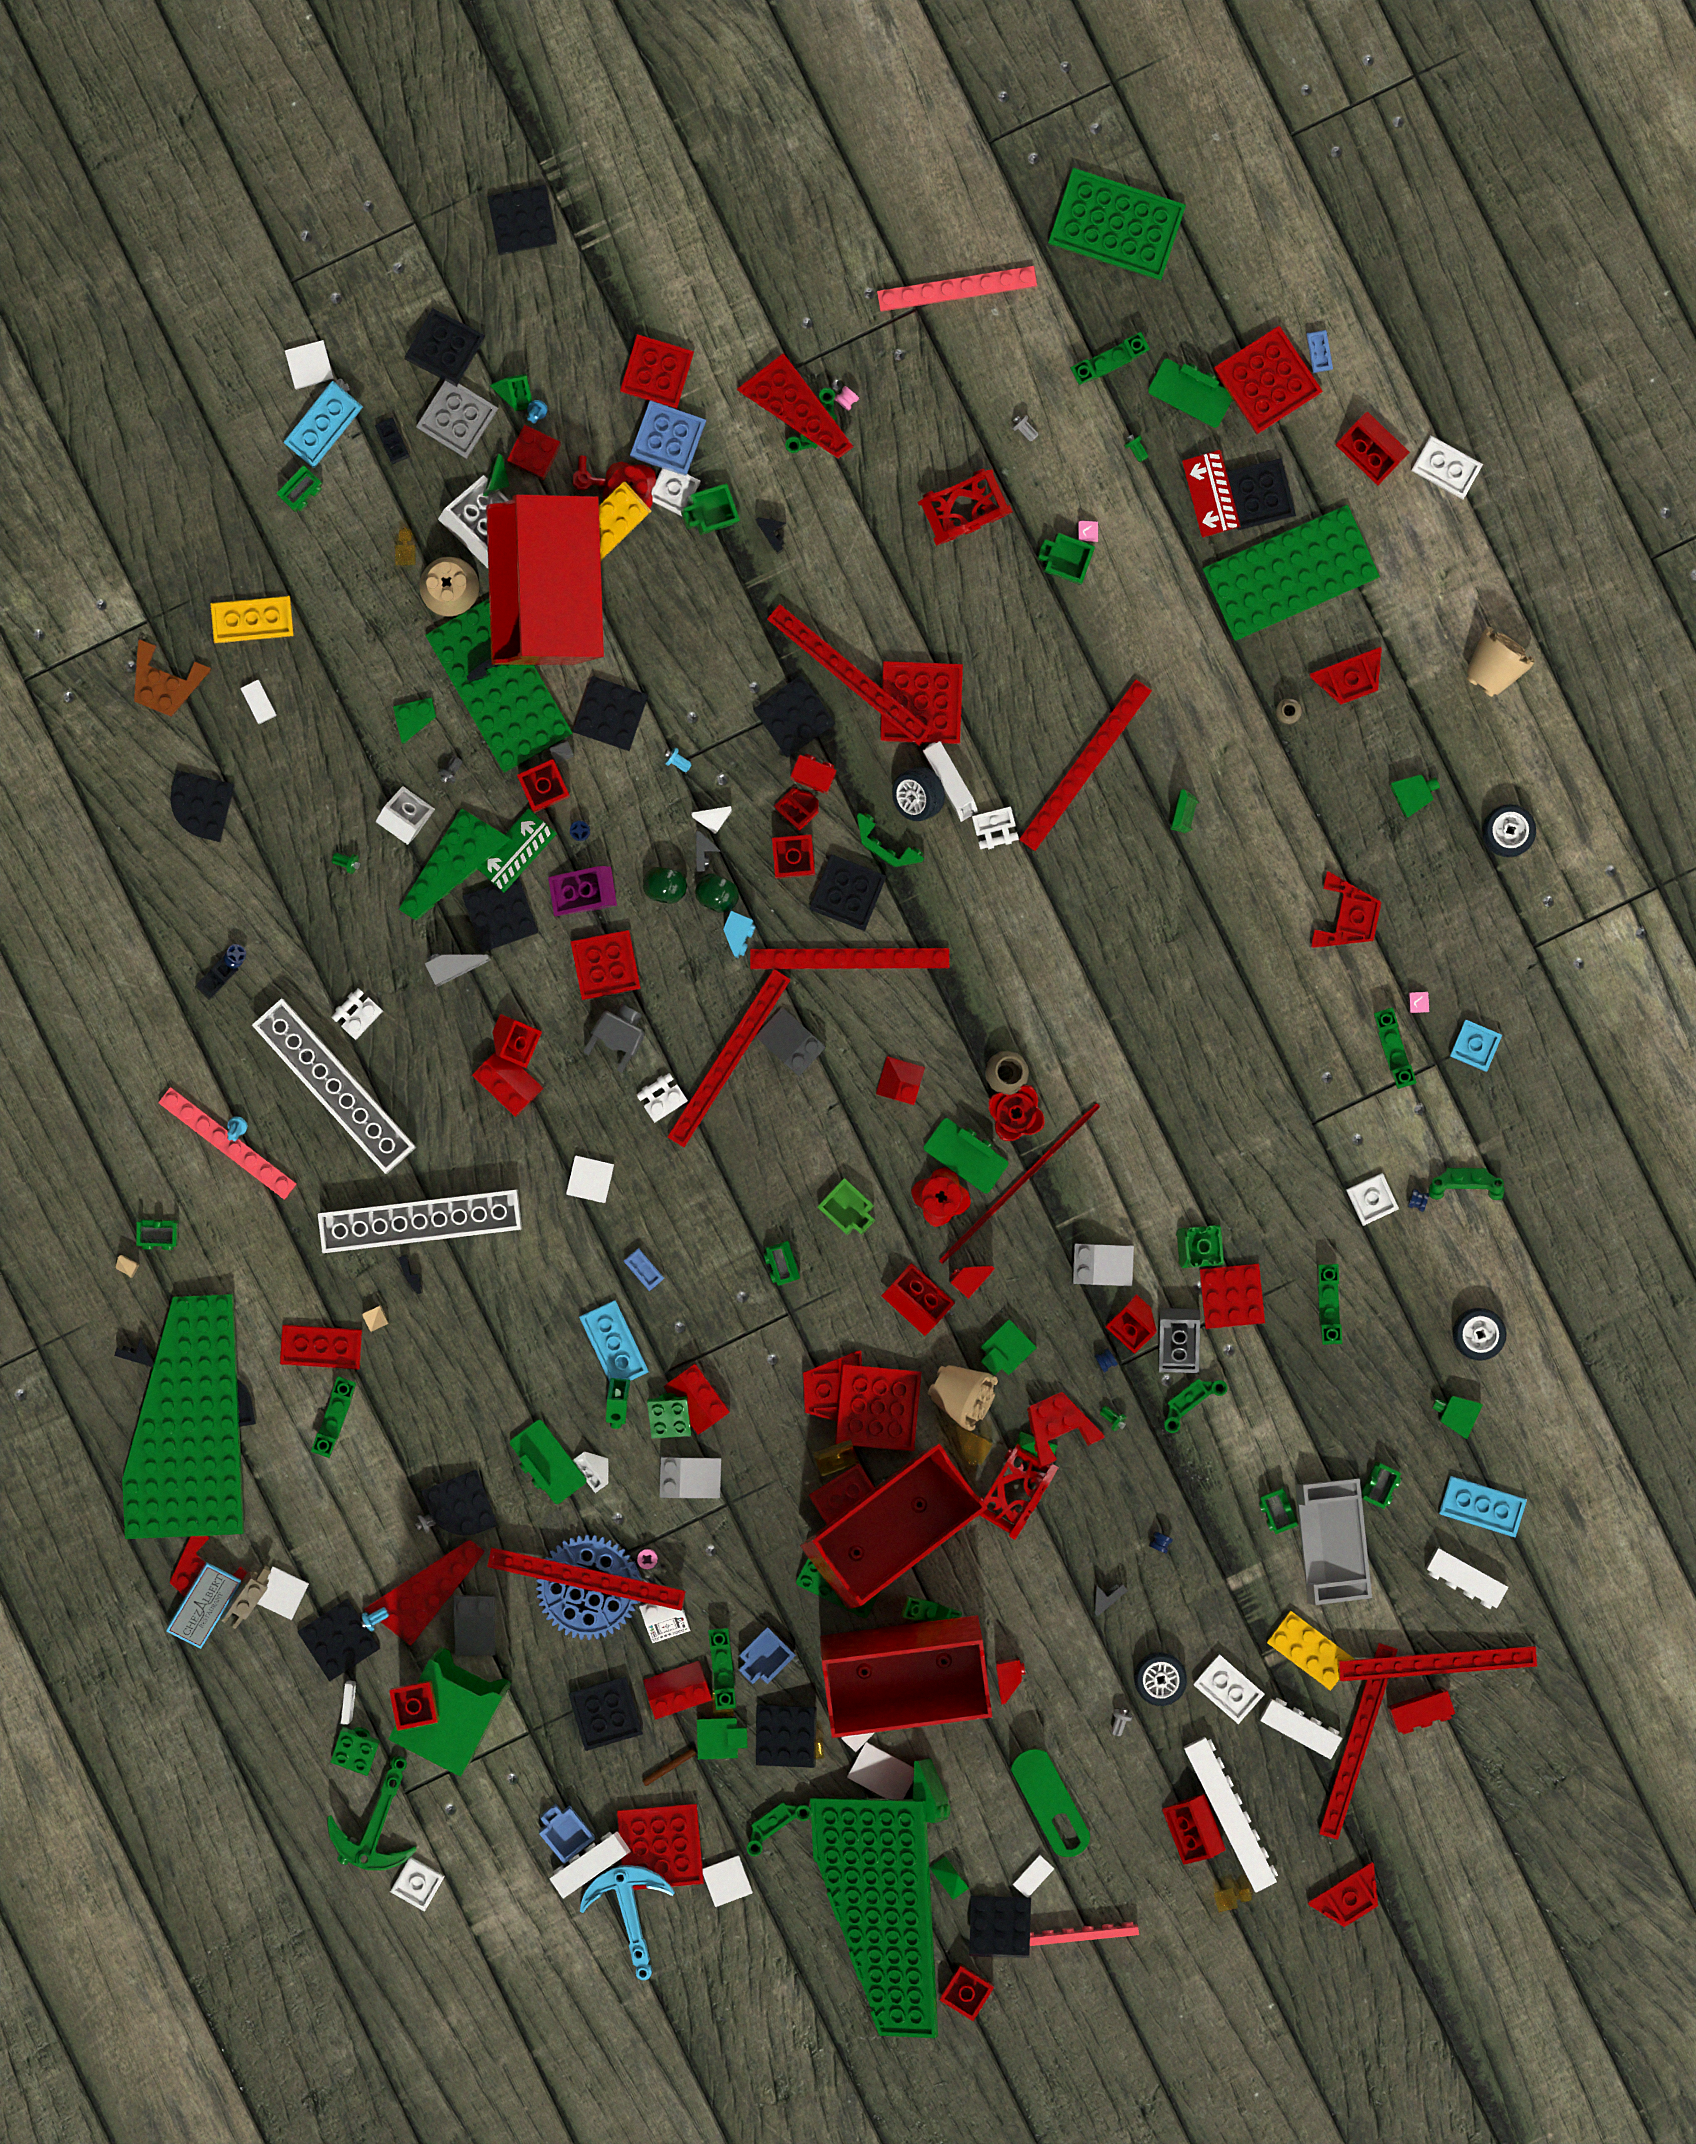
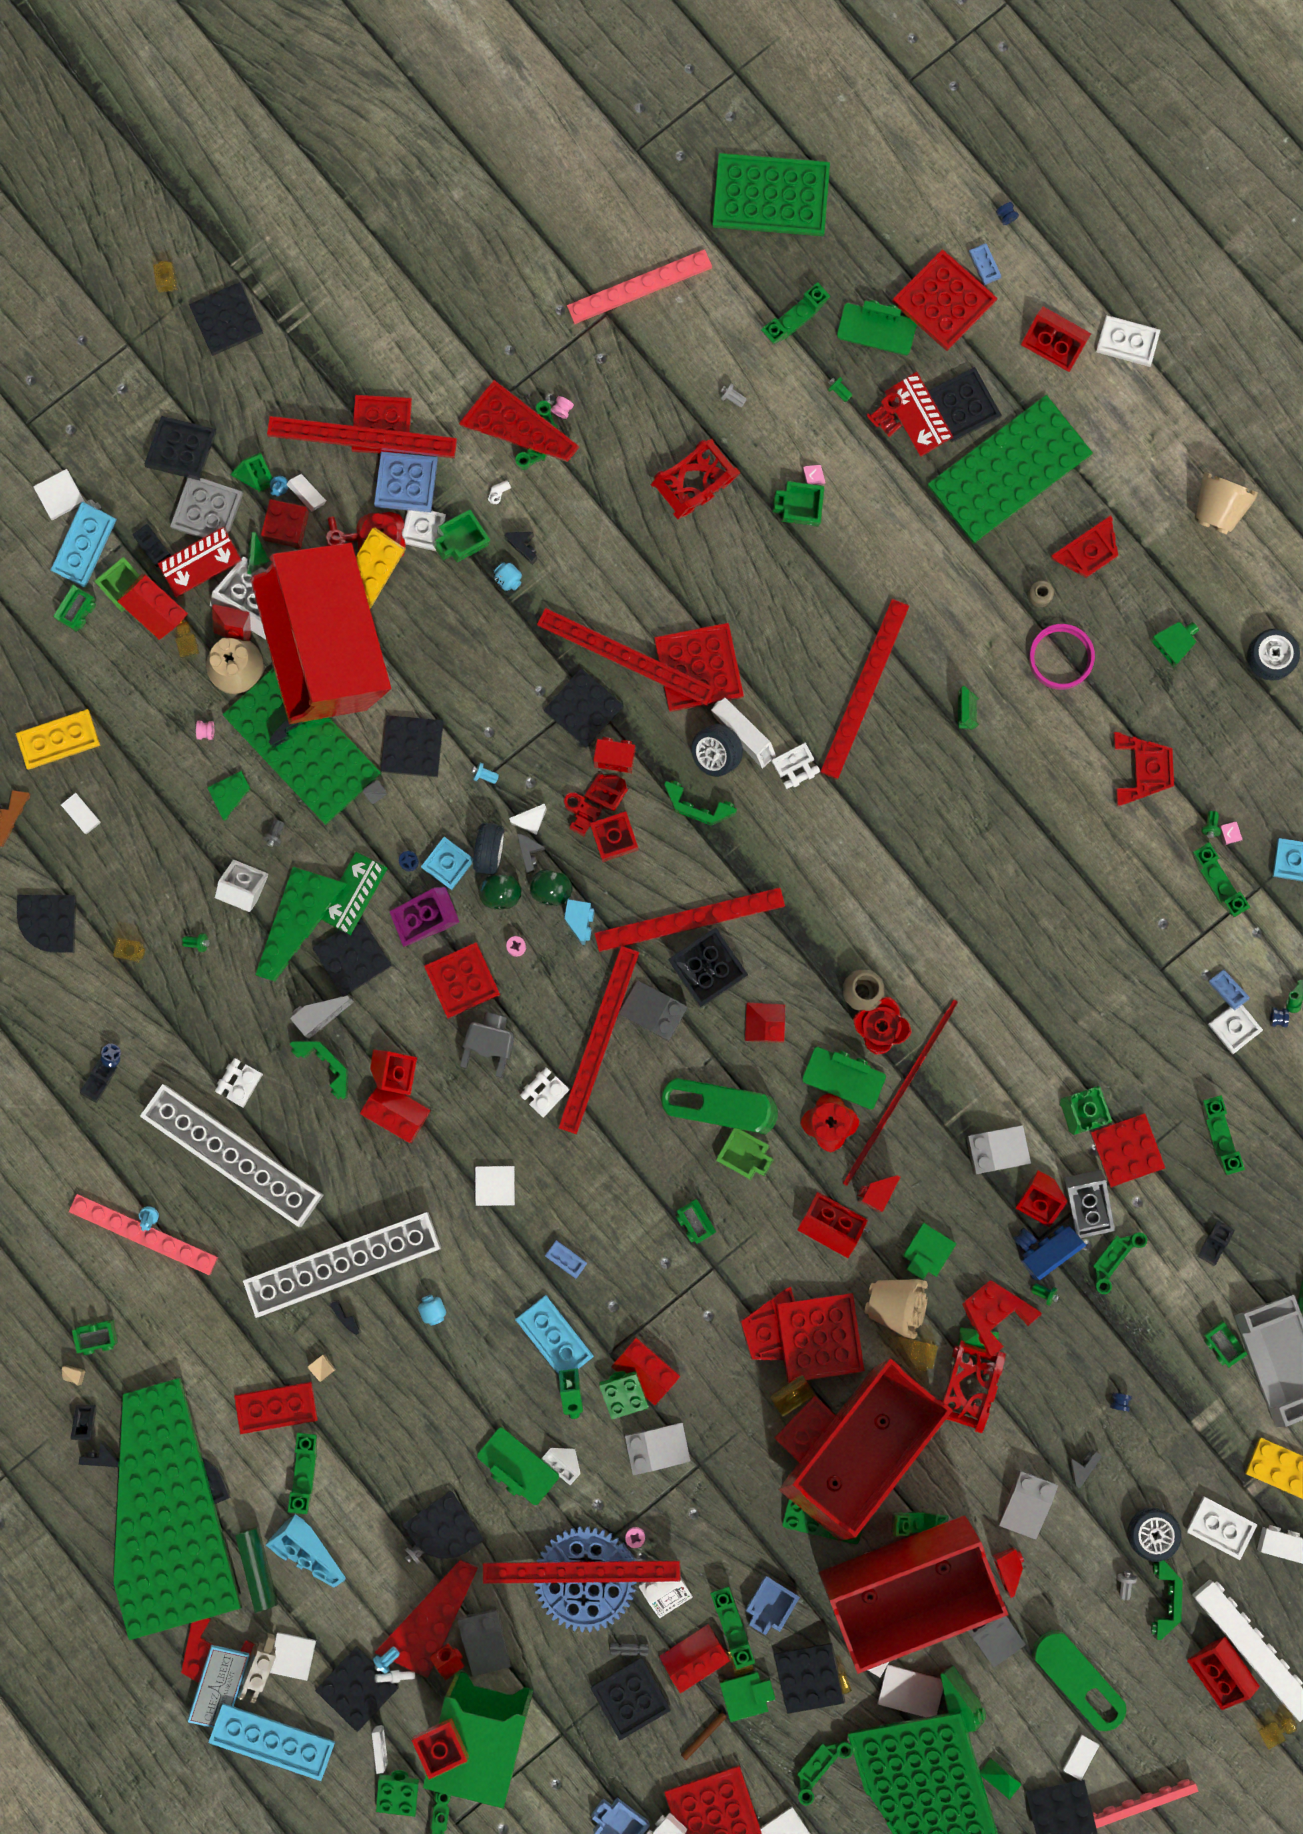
camera: 10 degrees left, 5 degrees down
red brick [517,759,570,813] -> none
black plate [809,854,887,932] -> none
none -> black slope [70,1405,97,1440]
none -> bright green piece [95,557,140,612]
none -> clear yellow brick [113,938,145,963]
none -> red slope [117,573,188,640]
none -> clear yellow brick [153,261,178,293]
none -> red tile [158,527,243,597]
none -> bright pink wheel [196,721,214,740]
none -> medium azure plate [208,1703,335,1781]
none -> red slope [212,604,251,641]
none -> dark green brick [235,1527,278,1613]
none -> medium azure wedge [266,1514,346,1587]
none -> red plate [267,416,457,458]
none -> white tile [286,474,326,512]
none -> green slope [290,1041,348,1100]
none -> white bar [375,1670,415,1683]
none -> medium azure head [418,1295,446,1326]
none -> medium azure plate [421,837,473,890]
none -> red brick [429,1643,464,1681]
none -> black wheel [473,823,504,875]
none -> white arm [489,480,511,504]
none -> medium azure head [494,562,522,591]
none -> bright pink wheel [506,936,526,957]
none -> red piece [564,793,602,837]
none -> dark grey axle [610,1643,649,1656]
none -> green piece [661,1078,778,1135]
none -> black slope [668,927,748,1009]
none -> red piece [867,393,903,437]
none -> dark grey slope [968,1616,1026,1667]
none -> dark blue wheel [996,202,1019,225]
none -> light grey slope [999,1470,1058,1539]
none -> blue slope [1021,1225,1086,1280]
none -> dark pink piece [1029,624,1095,690]
none -> green slope [1151,1560,1183,1640]
none -> black slope [1197,1221,1235,1266]
none -> green piece [1202,811,1221,838]
none -> medium blue plate [1209,969,1250,1011]

